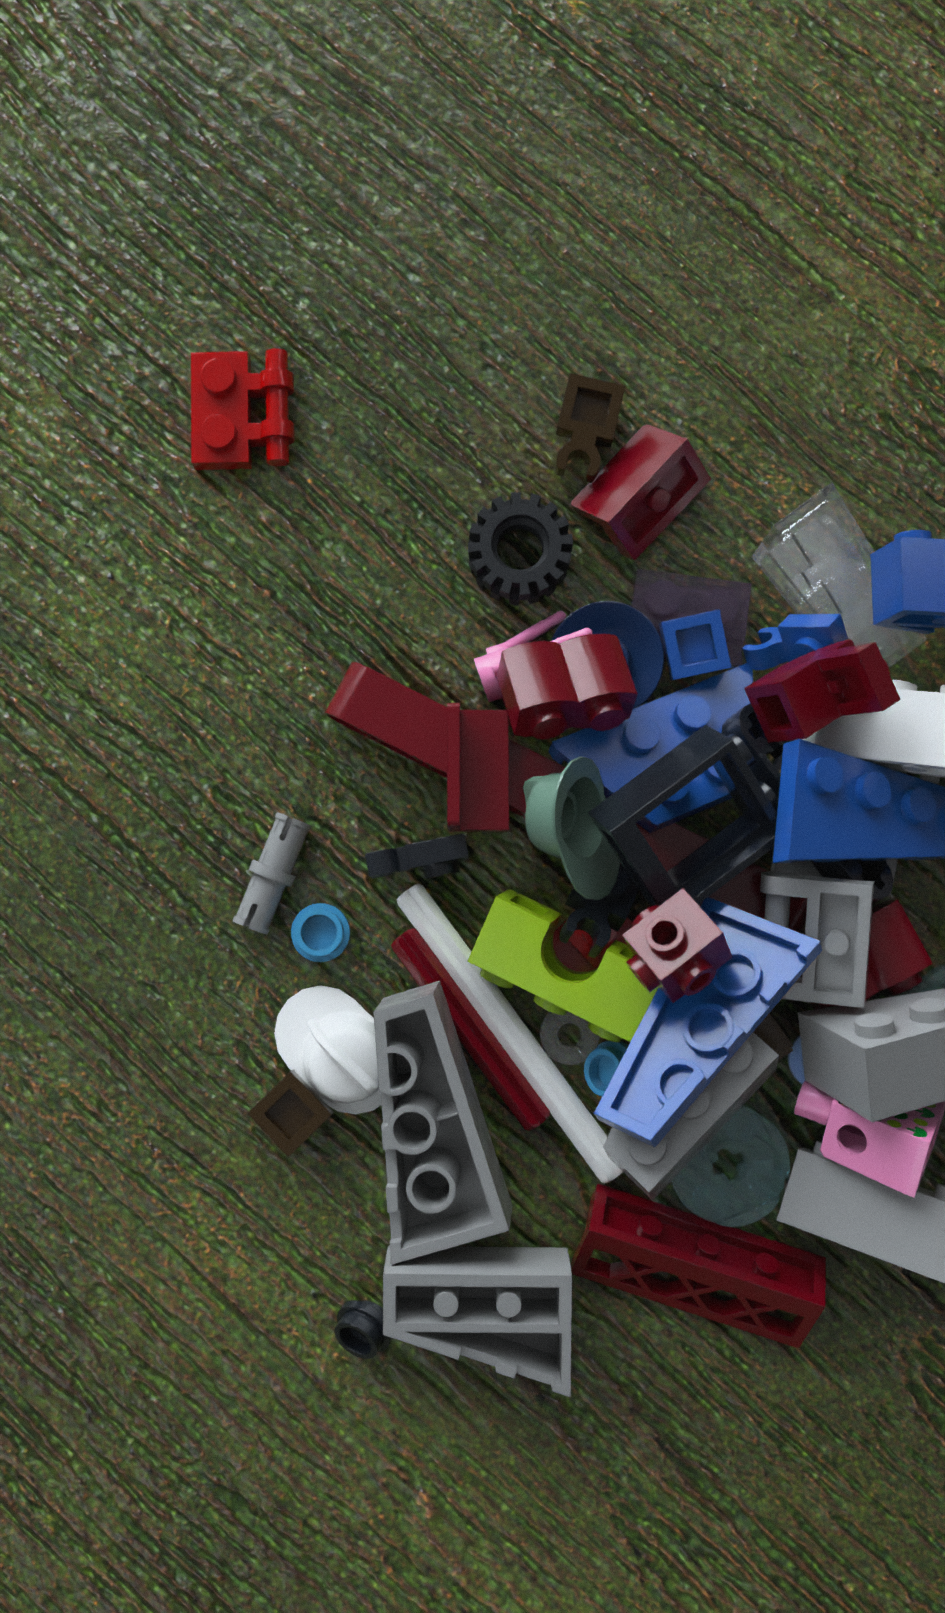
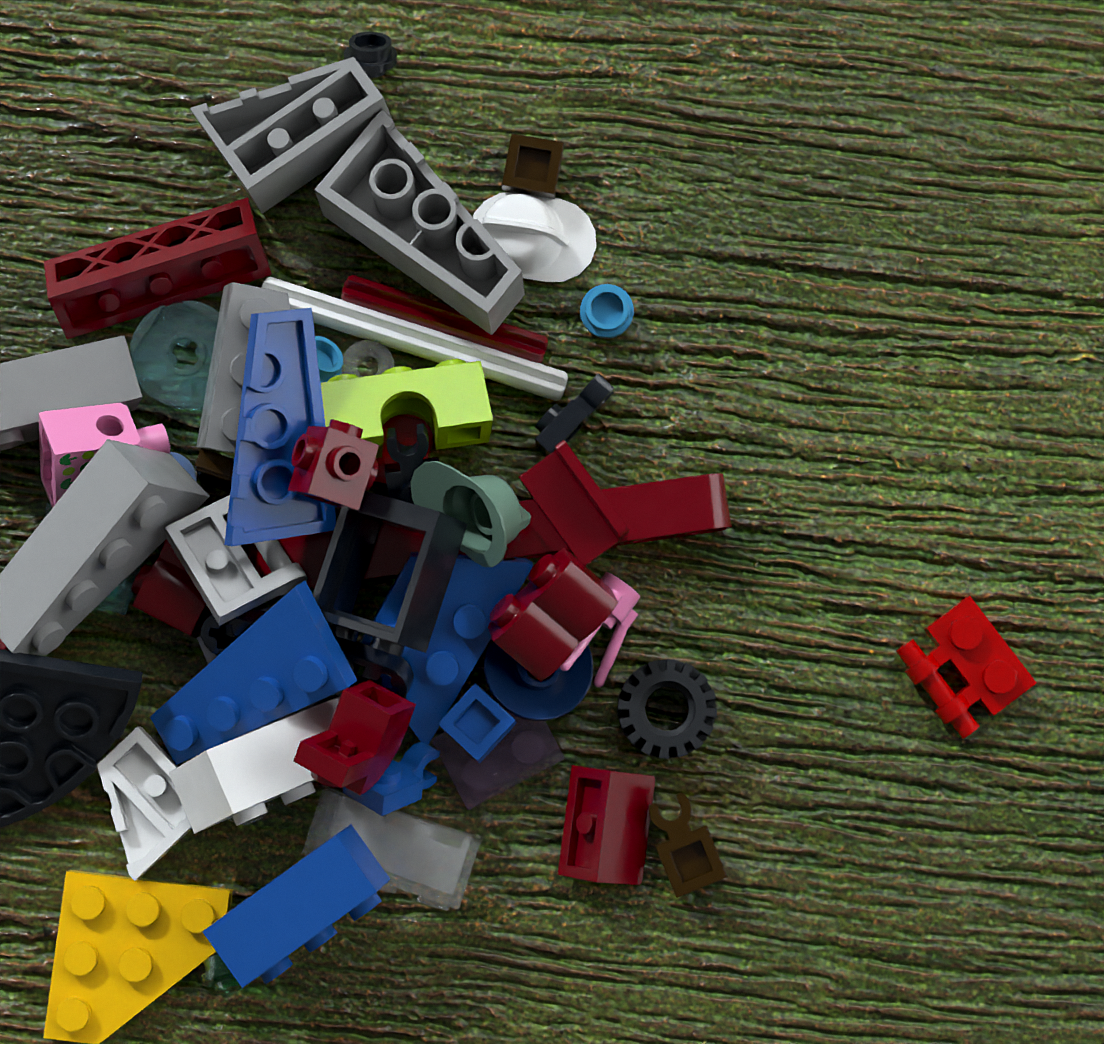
camera: 145 degrees right, 0 degrees up
light grey pin [232,812,312,935] -> none

